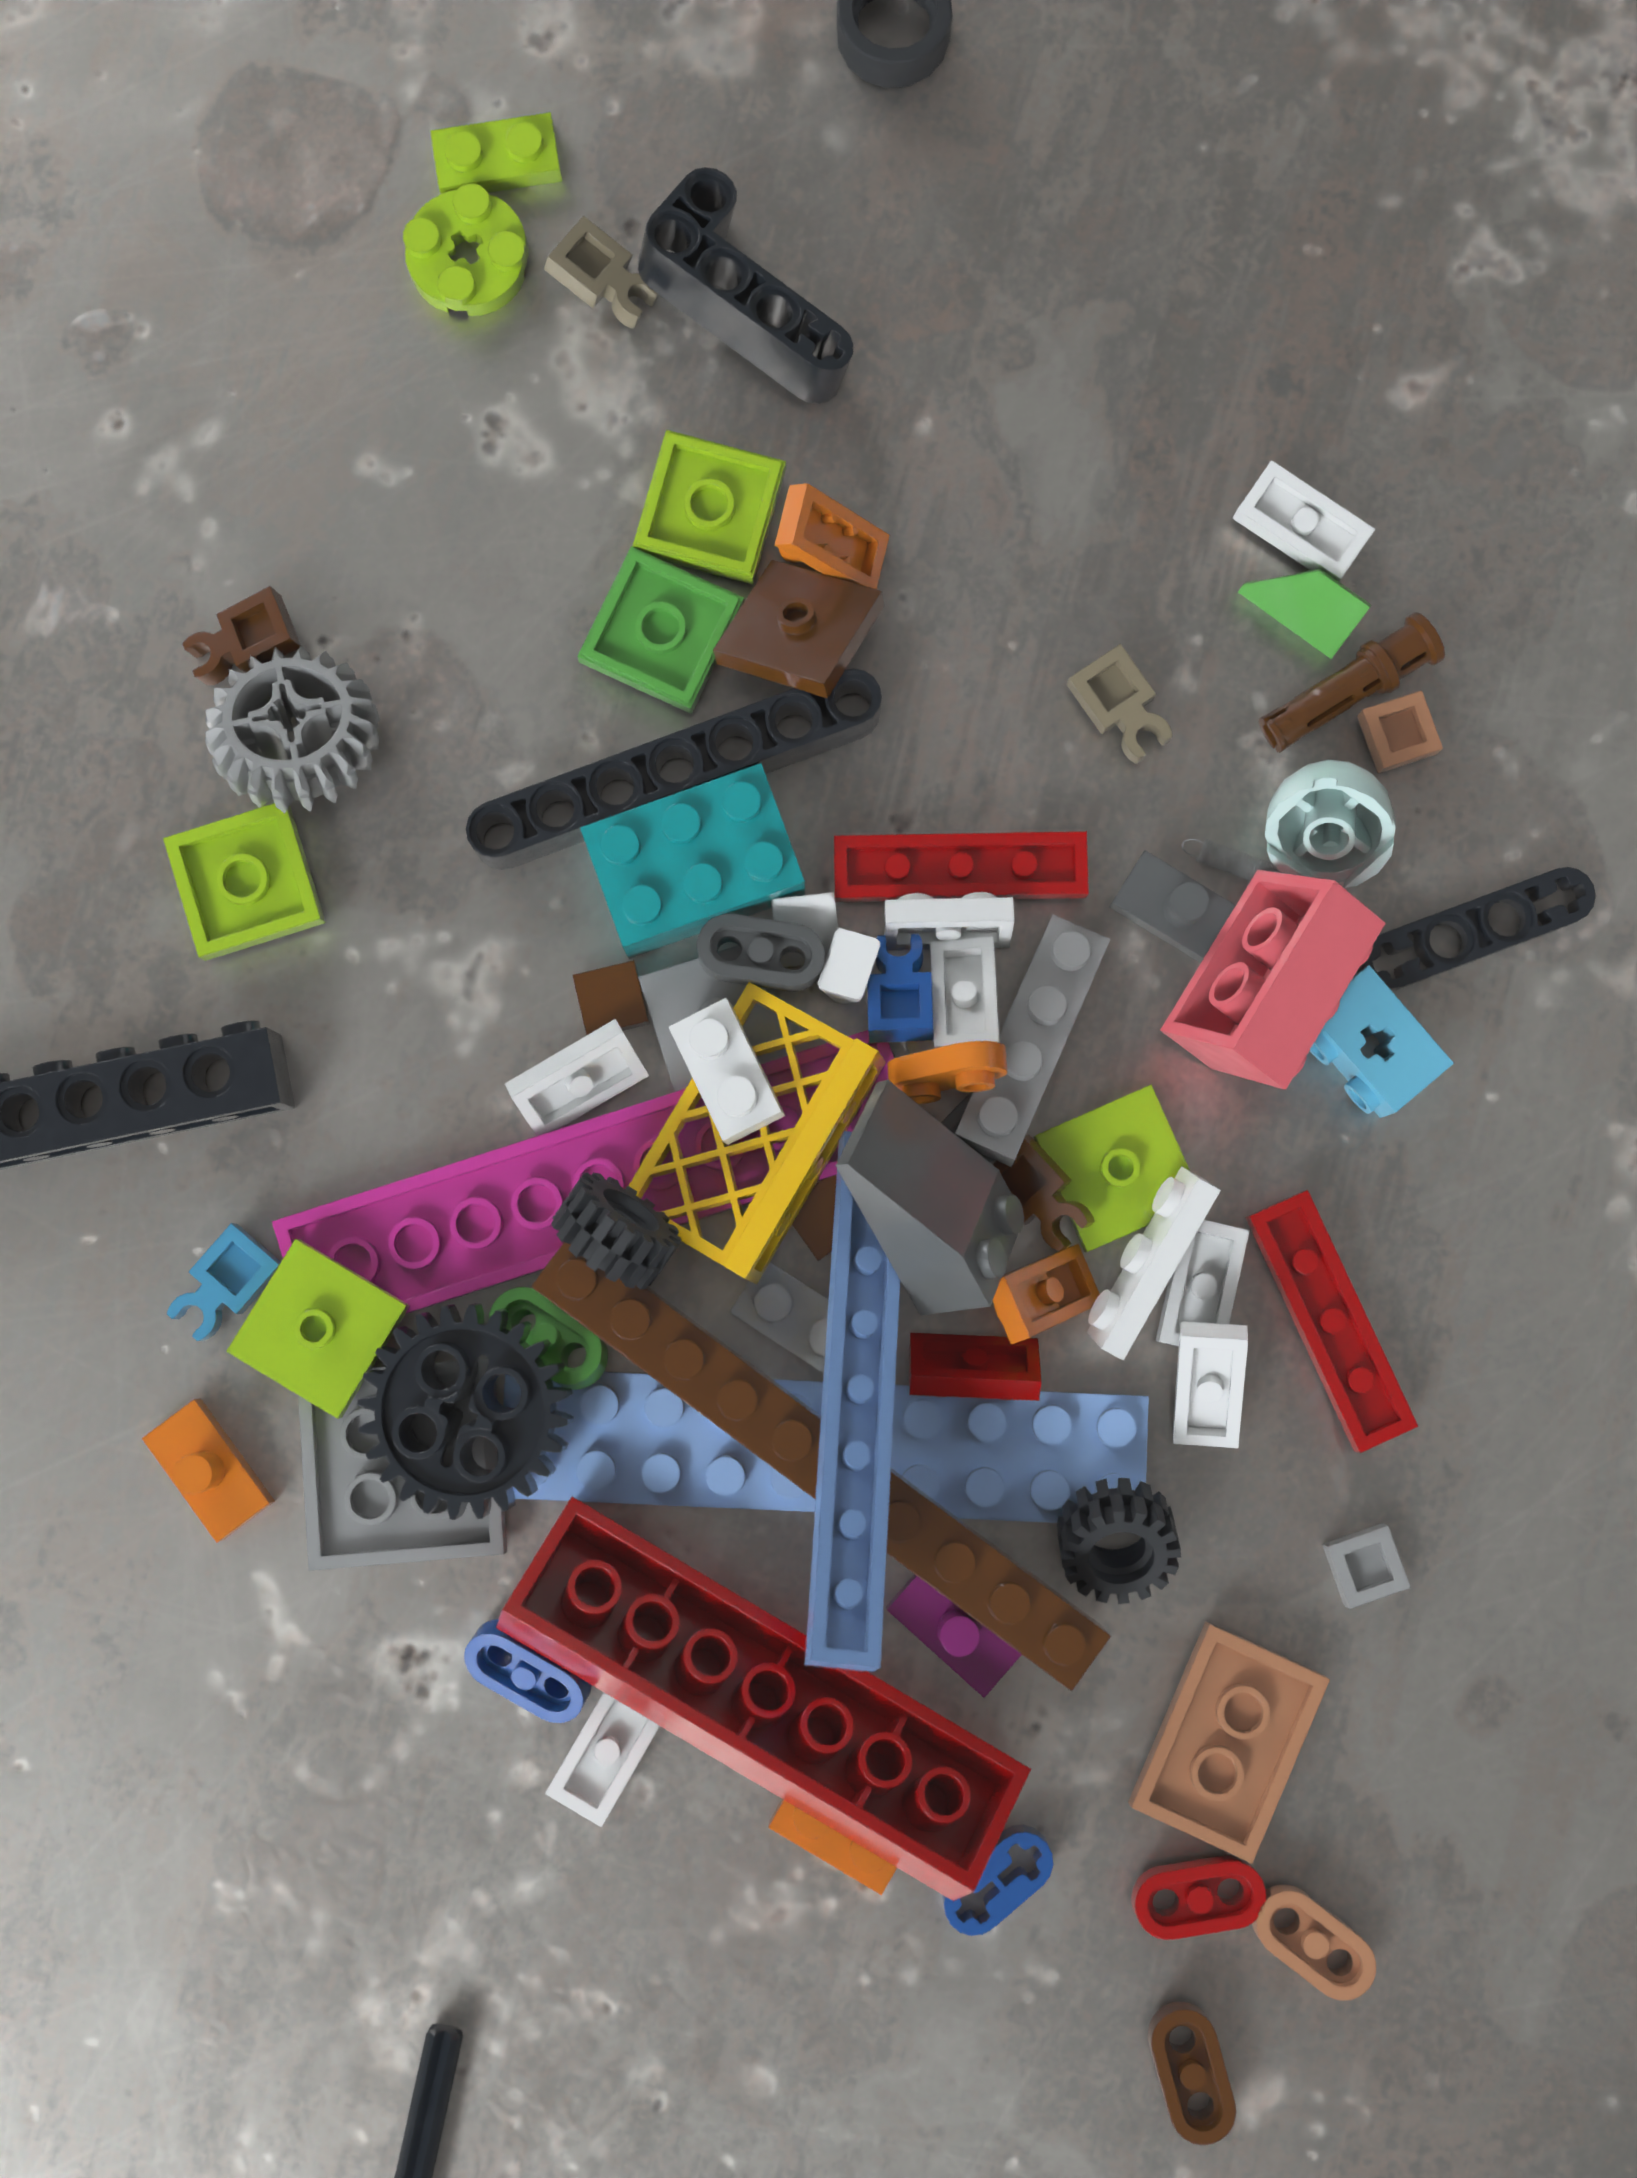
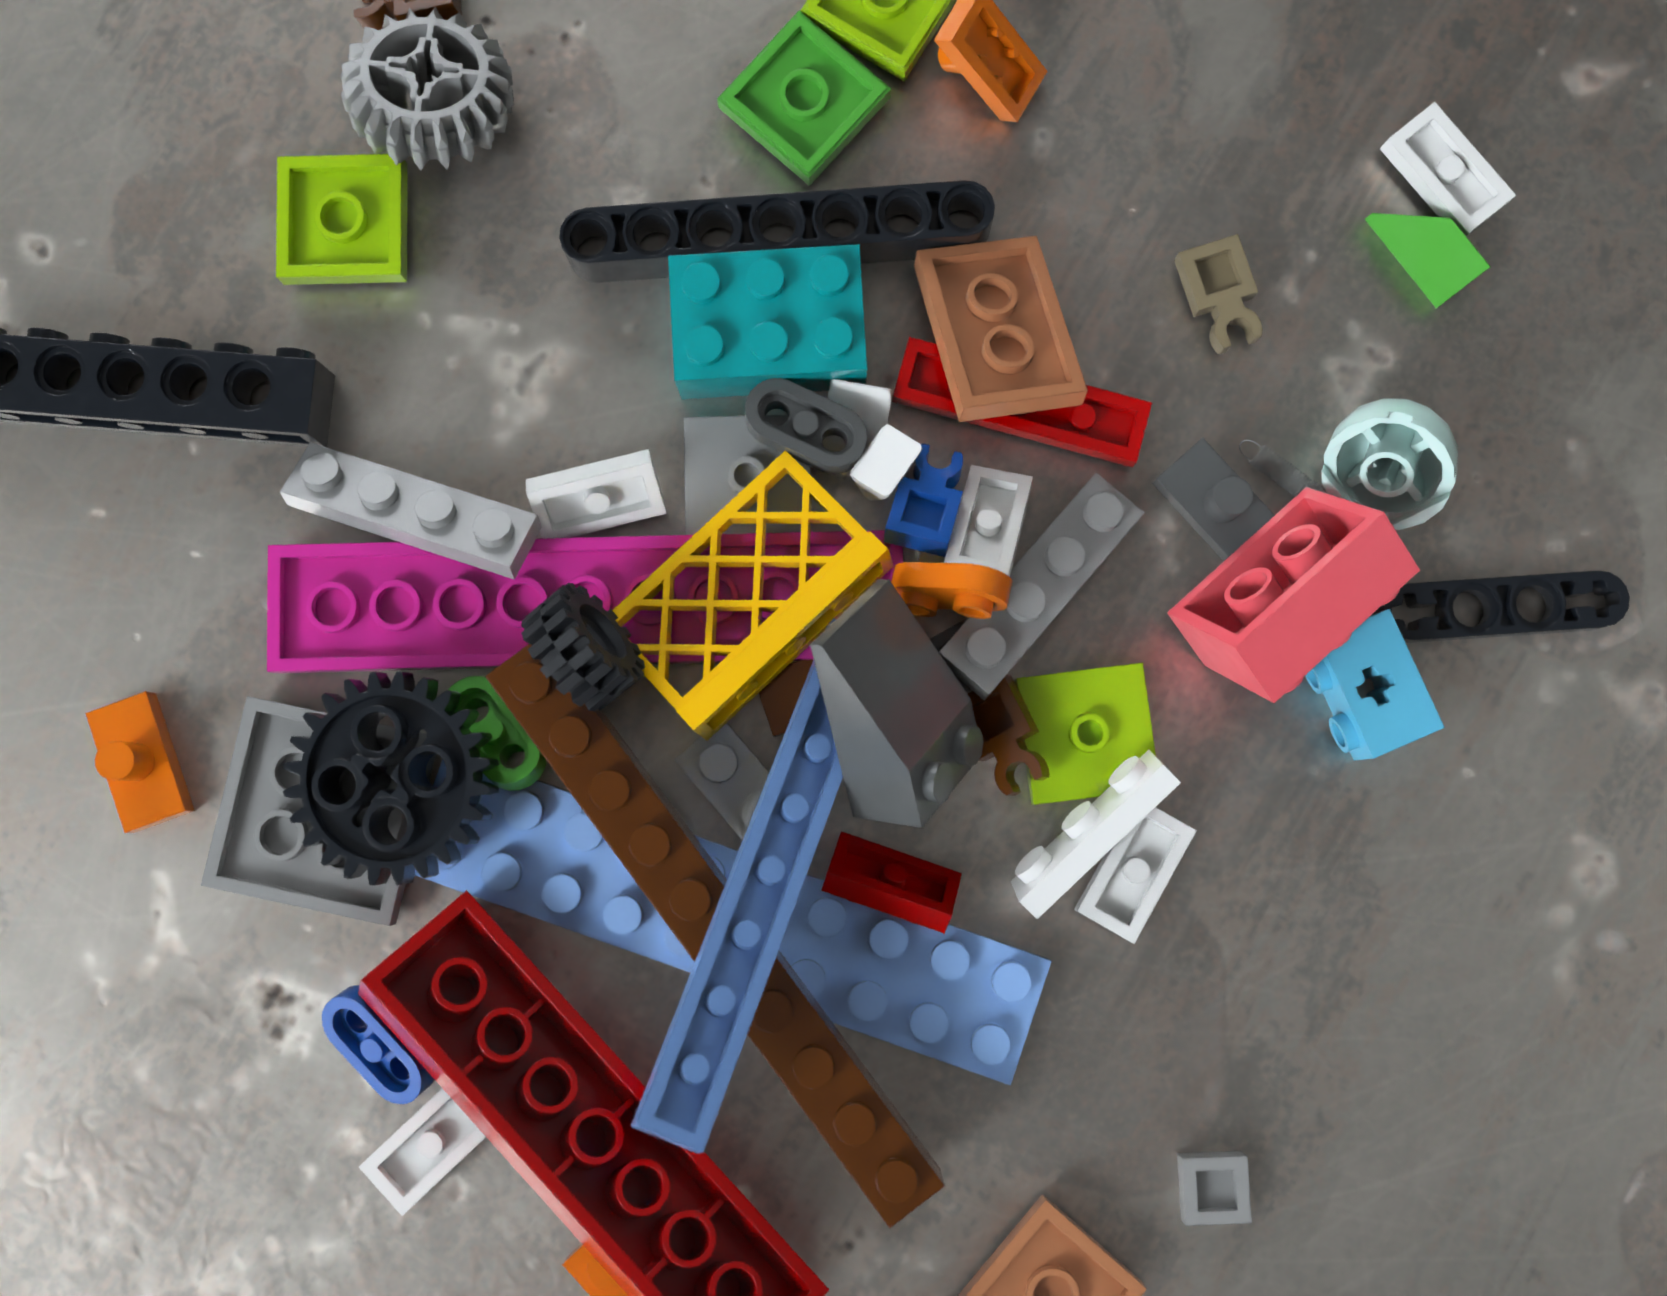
camera: 20 degrees right, 0 degrees up
dark azure plate [167,1223,281,1341] -> none
lime plate [226,1239,410,1419] -> none
reddish brown tile [572,960,650,1035] -> none
white plate [669,998,785,1145] -> none
reddish brown plate [713,560,885,698] -> none
white plate [884,892,1014,950] -> none
magenta tile [886,1574,1022,1698] -> none
orange slope [993,1244,1100,1345] -> none
black tyre [1057,1478,1181,1604] -> none
white plate [1173,1321,1248,1448] -> none
red plate [1245,1190,1419,1453] -> none
reddish brown pin [1259,612,1445,753] -> none
nougat plate [1357,690,1443,774] -> none
none -> light grey plate [280,442,541,580]
none -> nougat plate [914,236,1088,422]

